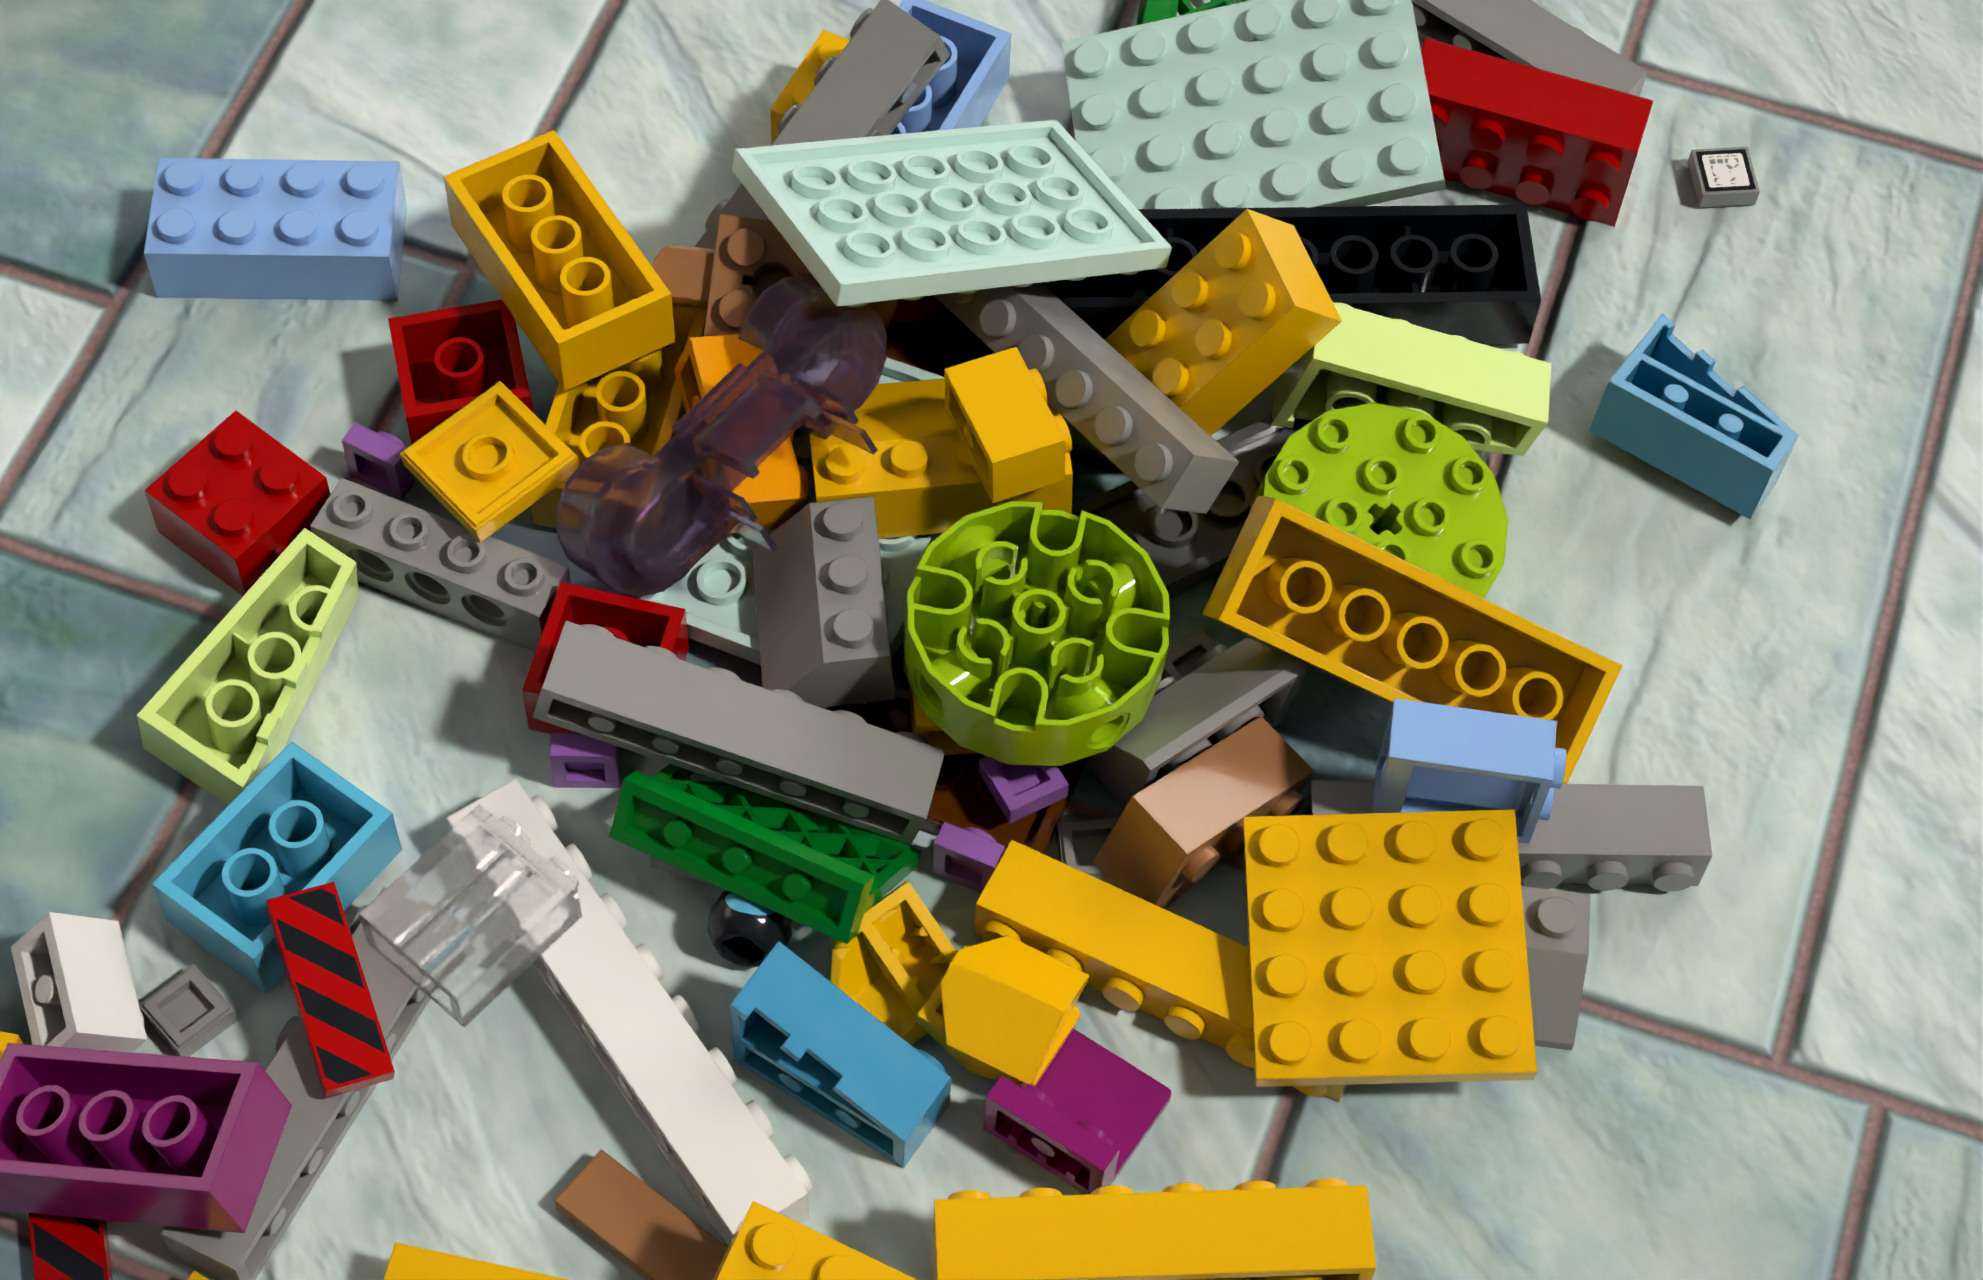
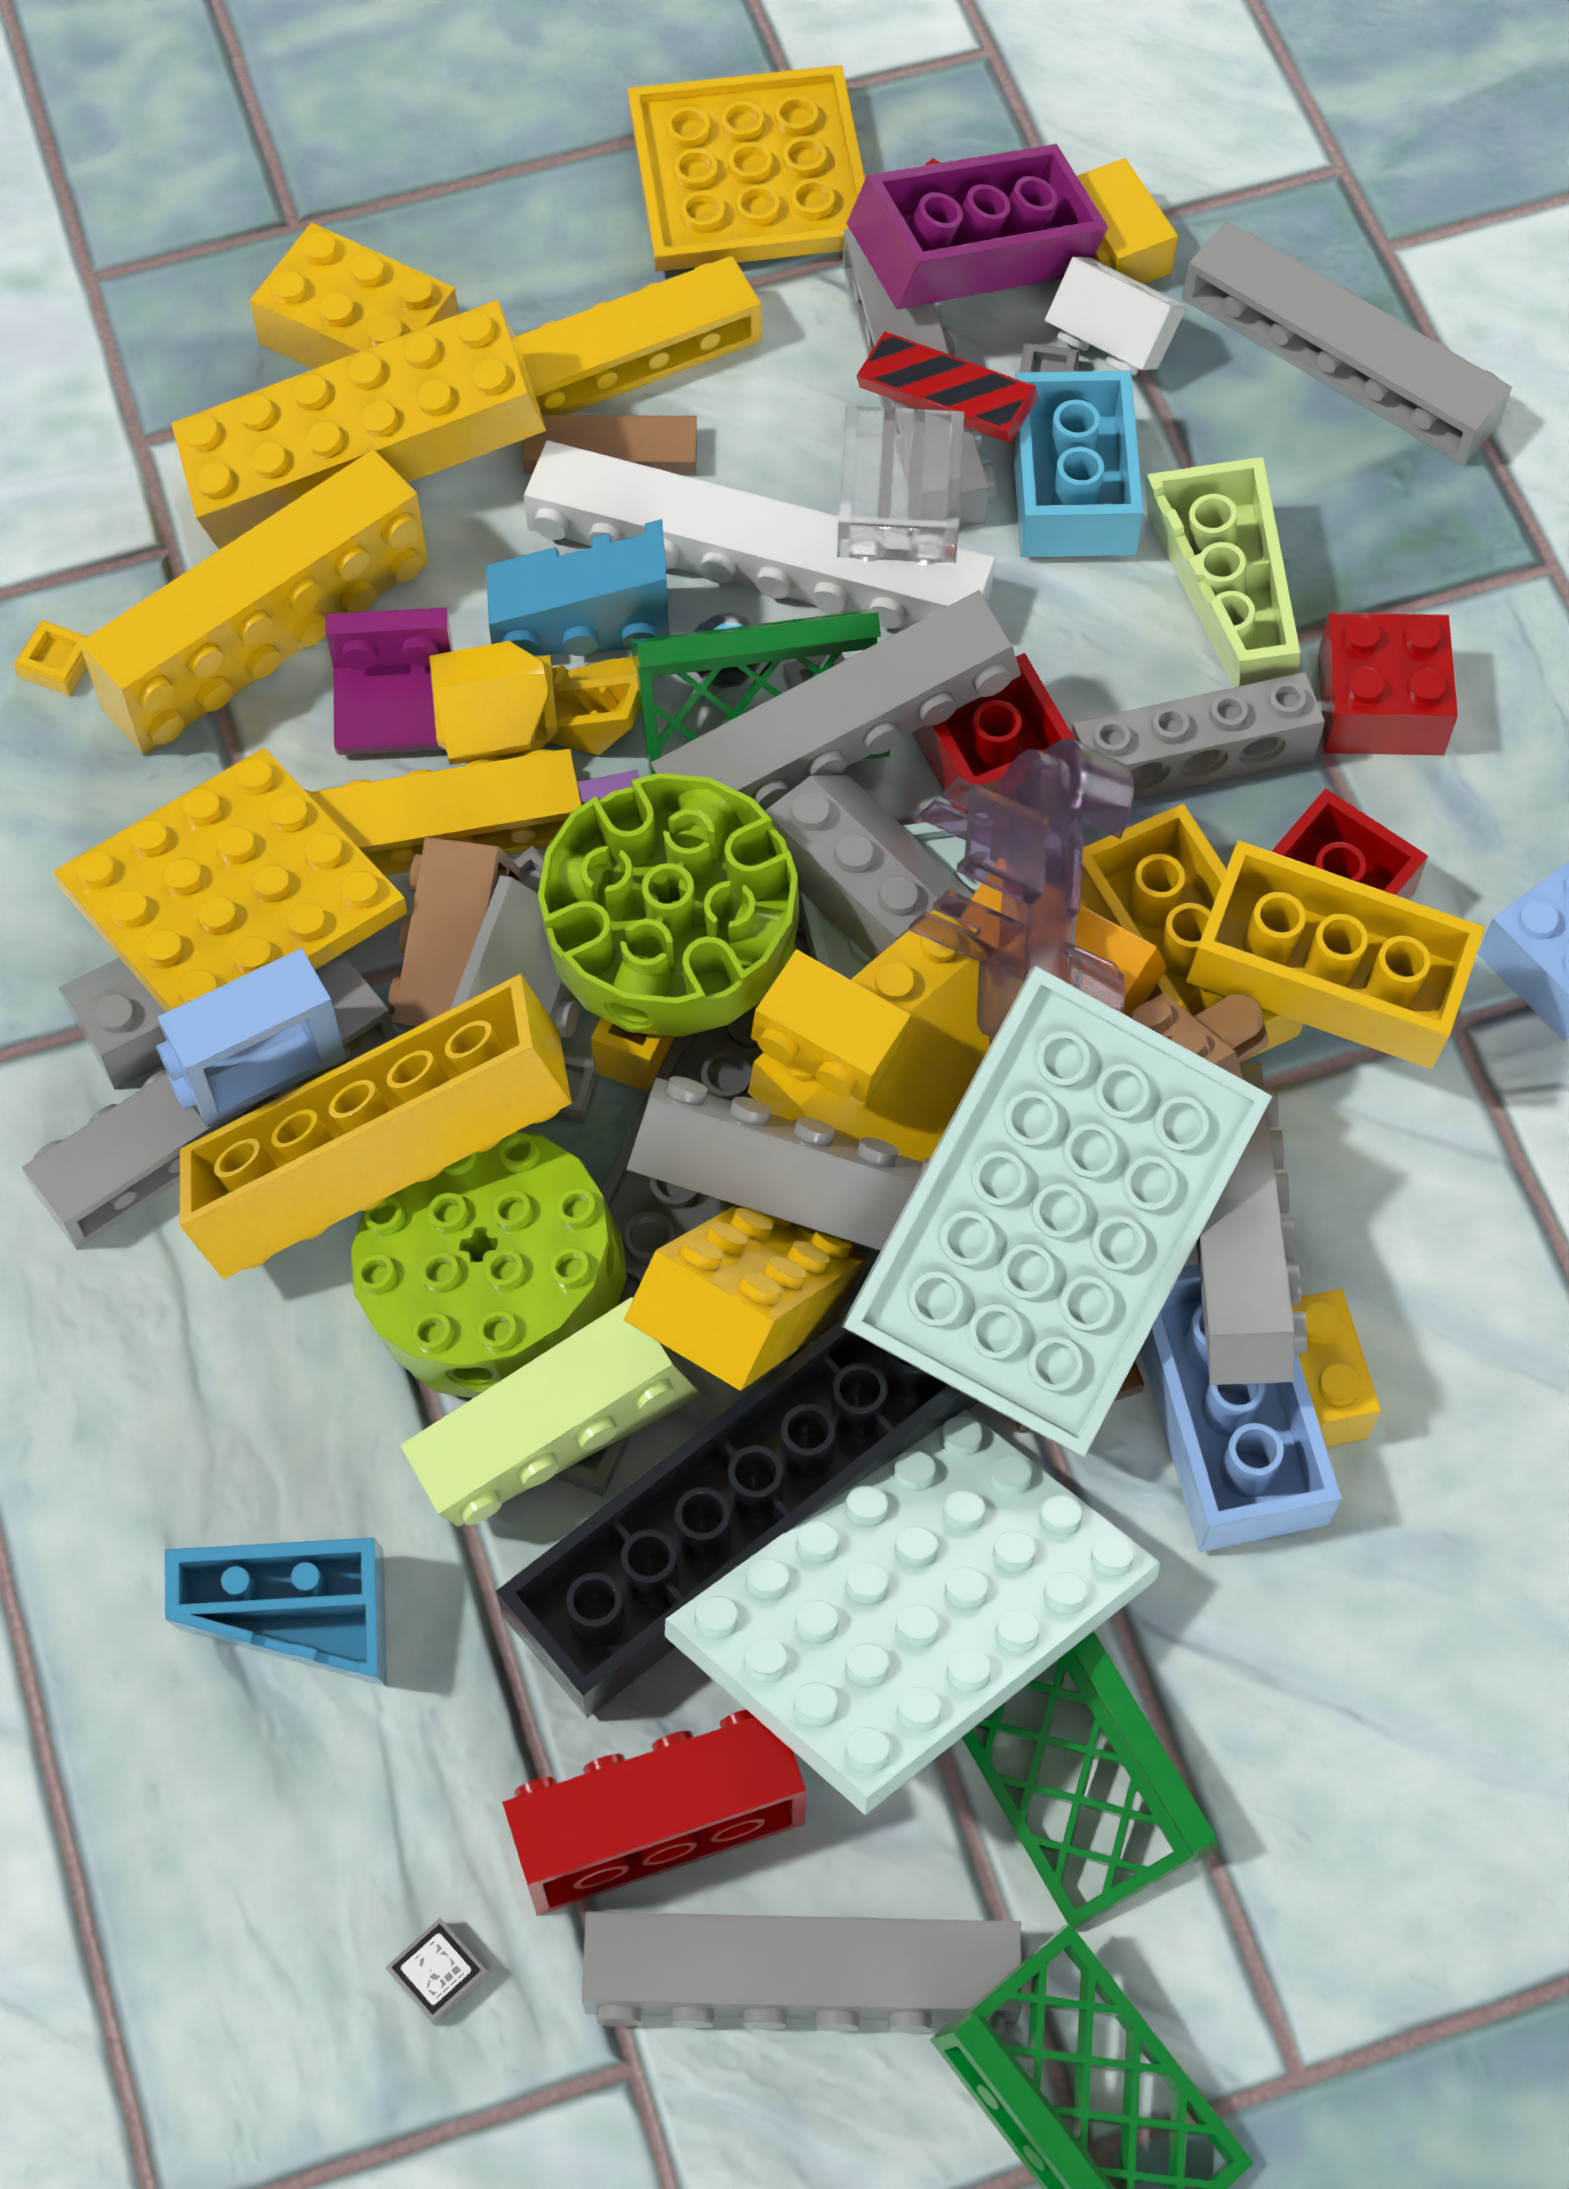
camera: 145 degrees right, 5 degrees up
medium lavender plate [342,423,415,500] -> none
yellow plate [400,381,581,543] -> none

